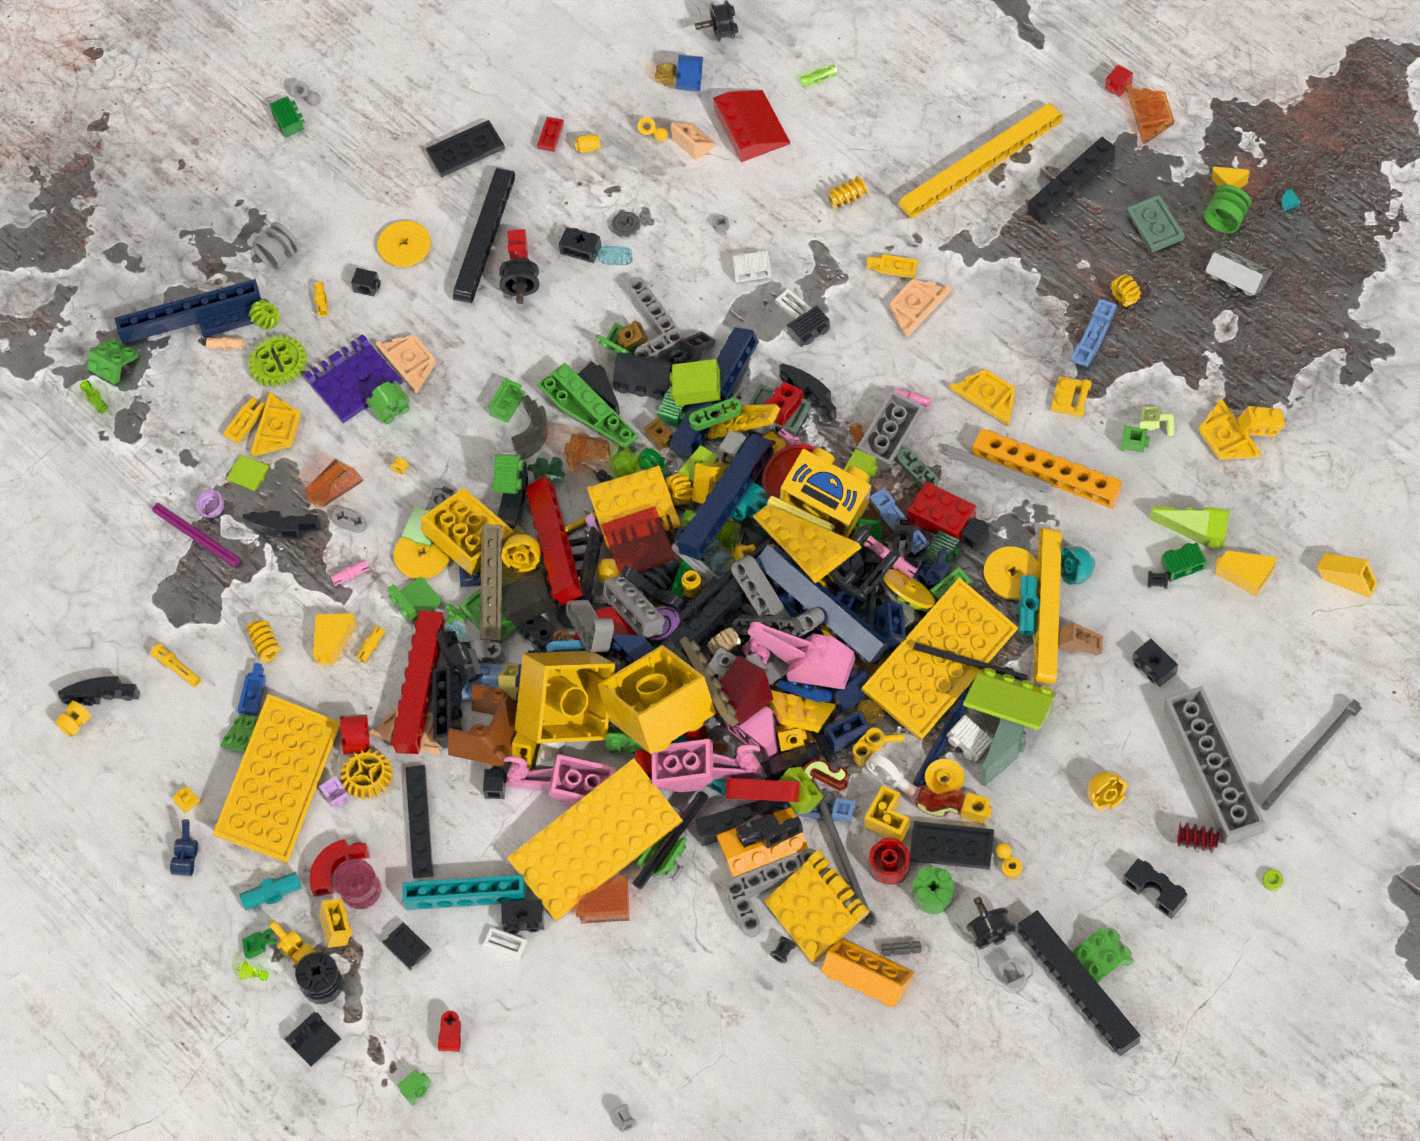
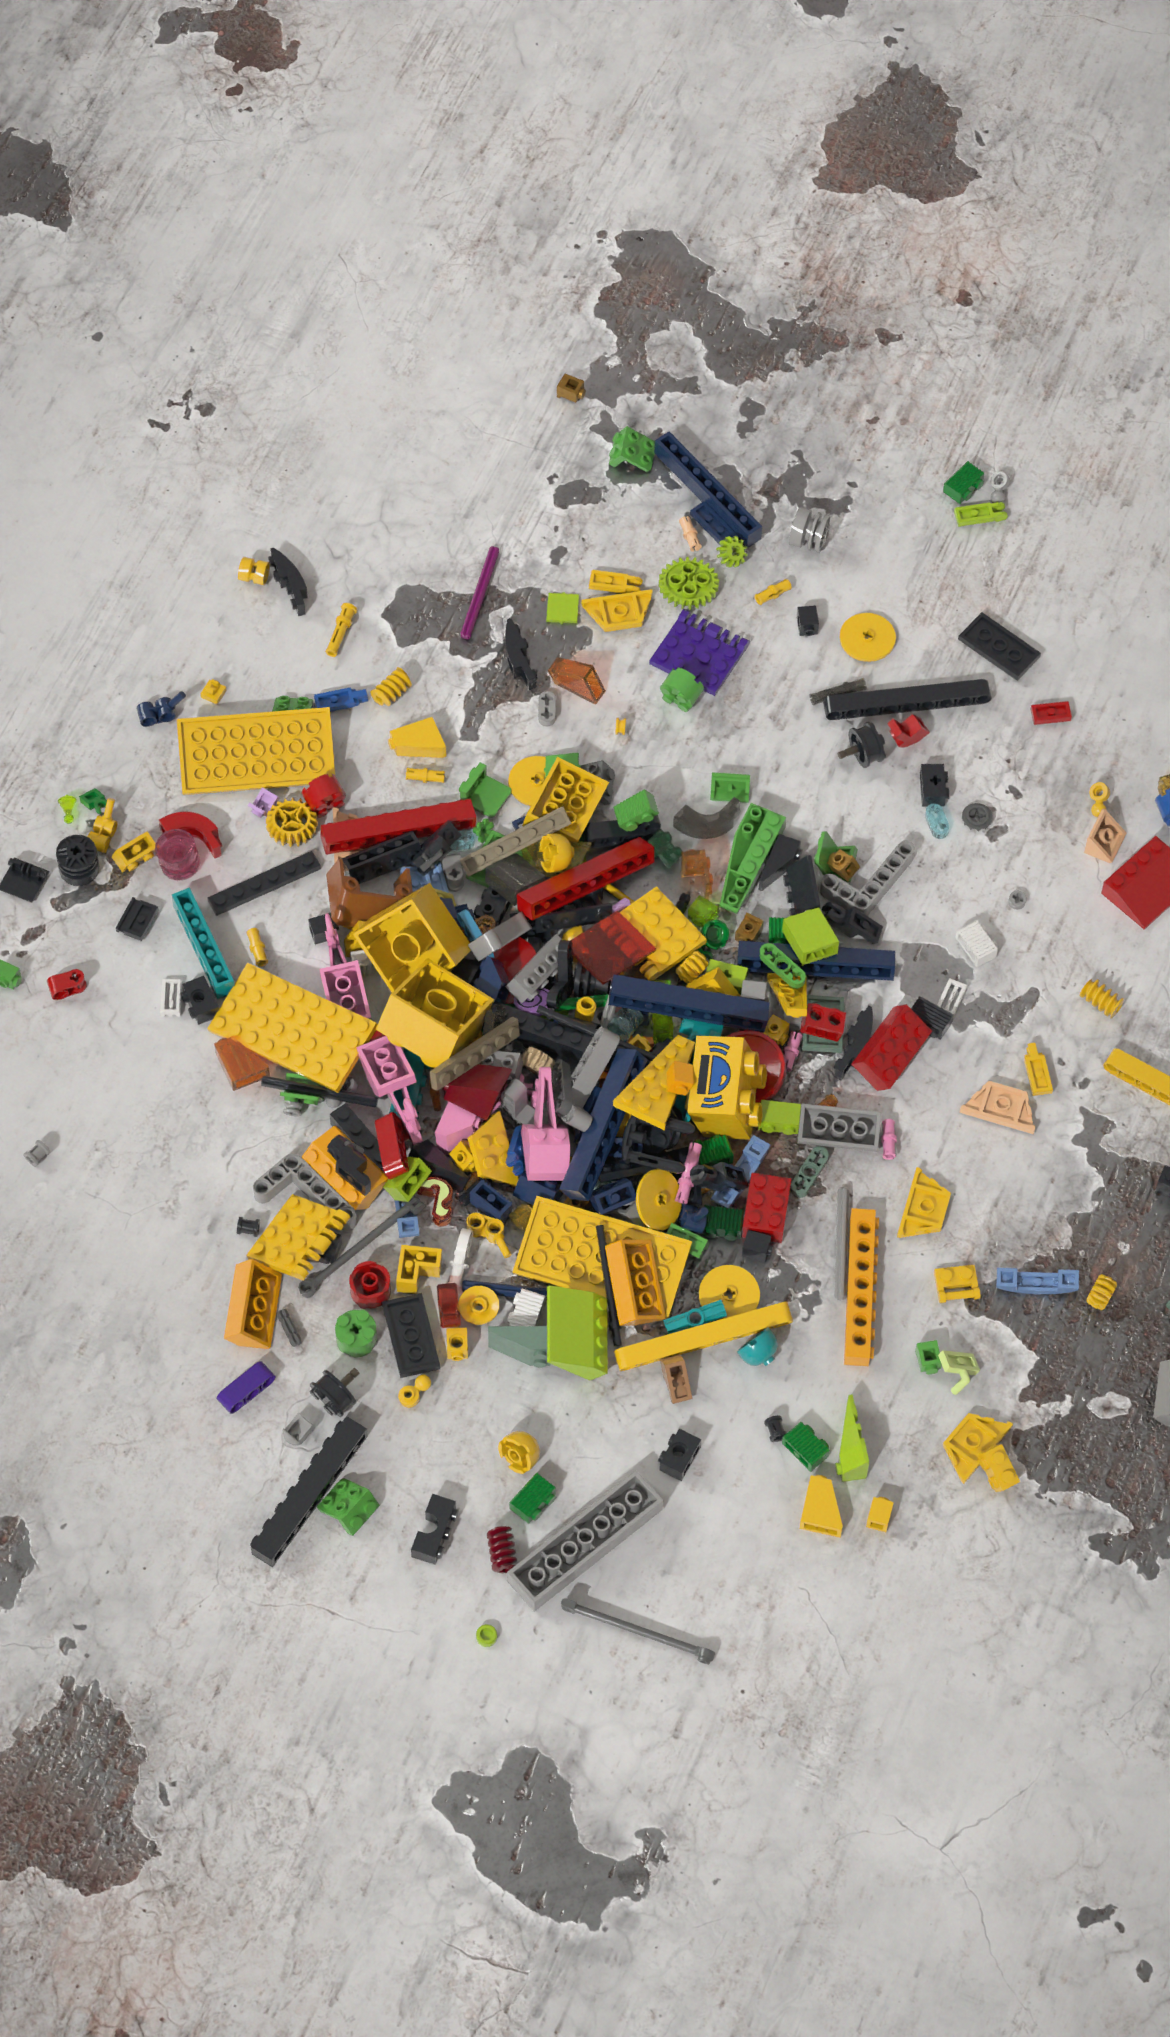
camera: 60 degrees right, 0 degrees up
clear neon green pin [79,380,108,414] -> none
lavender hair [196,489,225,518] -> none
teal piece [239,871,302,911] -> none
bright pink pin [330,559,370,586] -> none
light nougat wing [375,335,436,393] -> none
yellow brick [574,133,601,154] -> none
yellow slope [1317,553,1378,598] -> none
none -> dark purple beam [216,1361,276,1414]
none -> yellow pin [246,928,268,967]
none -> green brick [509,1473,556,1524]
none -> pearl gold brick [557,373,586,403]
none -> light orange slope [605,1240,666,1326]
none -> light orange brick [667,1061,694,1096]
none -> clear smoke pin [809,678,867,706]
none -> red brick [851,1004,932,1091]
none -> yellow brick [866,1497,894,1532]
none -> lime hinge [954,502,1008,527]

